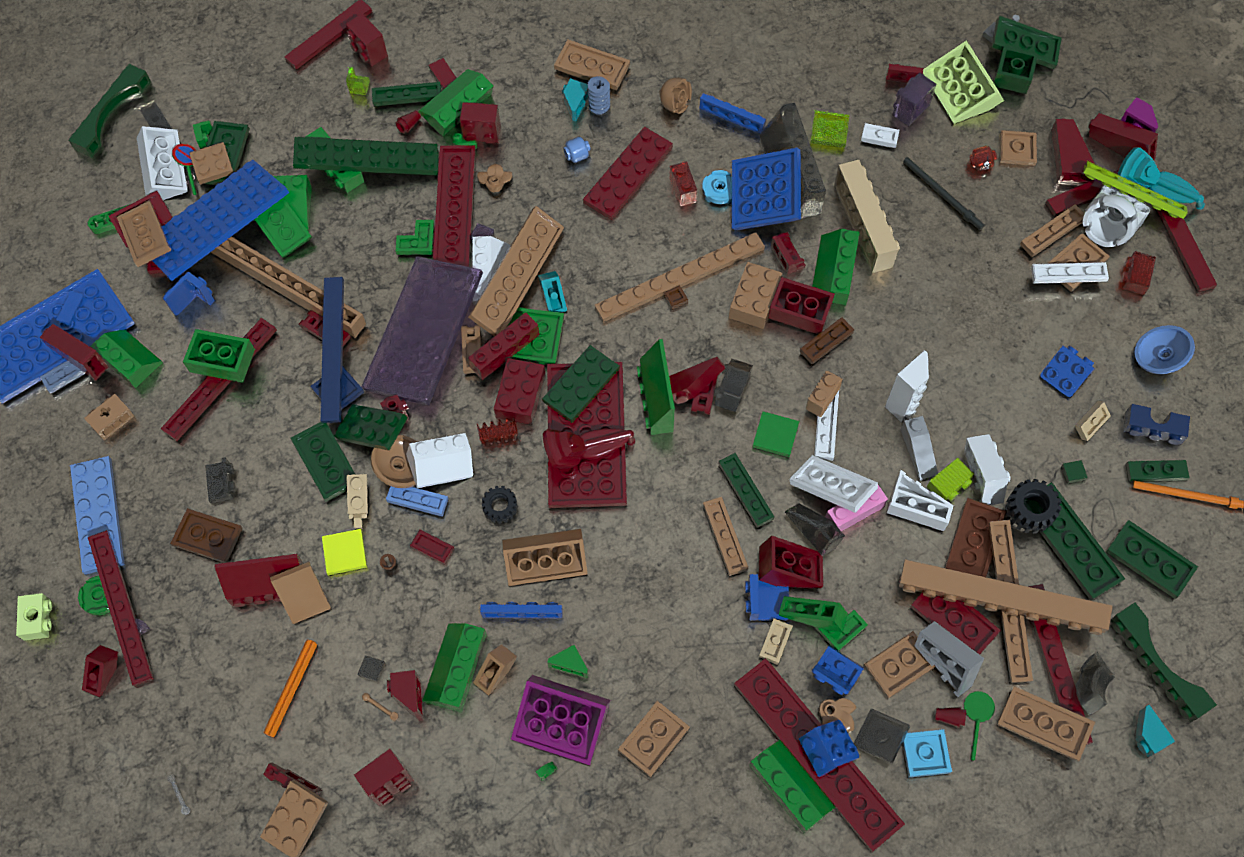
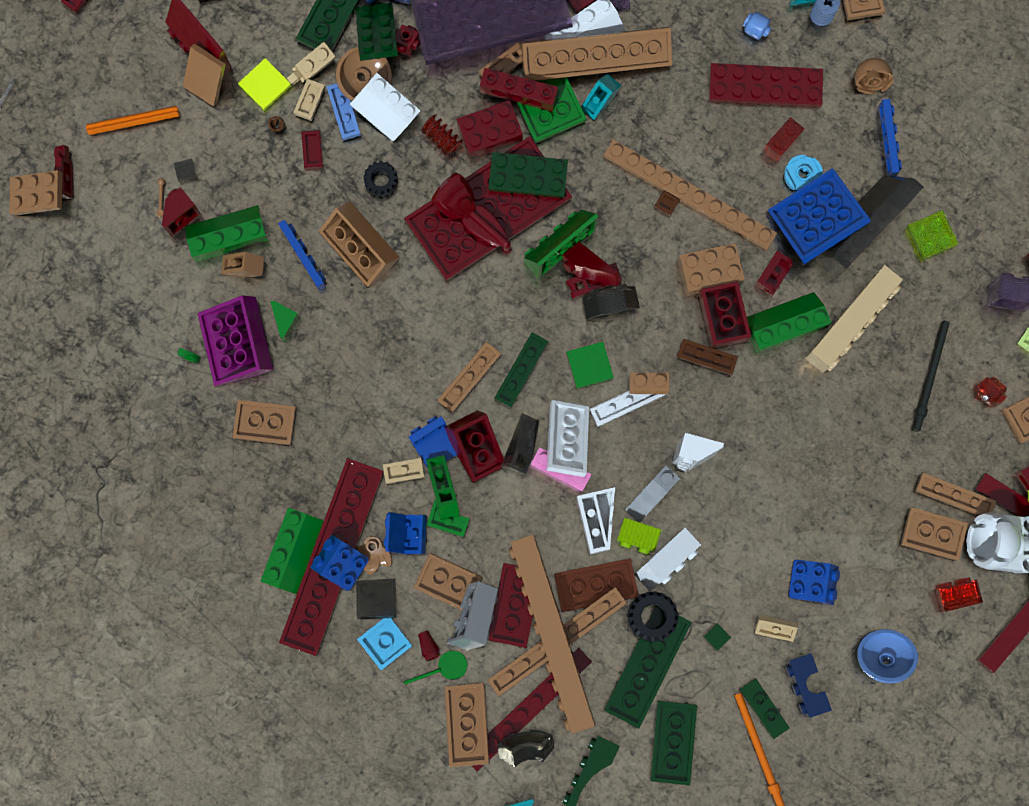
camera: 55 degrees right, 15 degrees up
dark red brick [354,748,414,806] -> none
white plate [861,123,899,148] -> none
white tile [1031,262,1109,283] -> none
none -> tan plate [293,79,326,121]

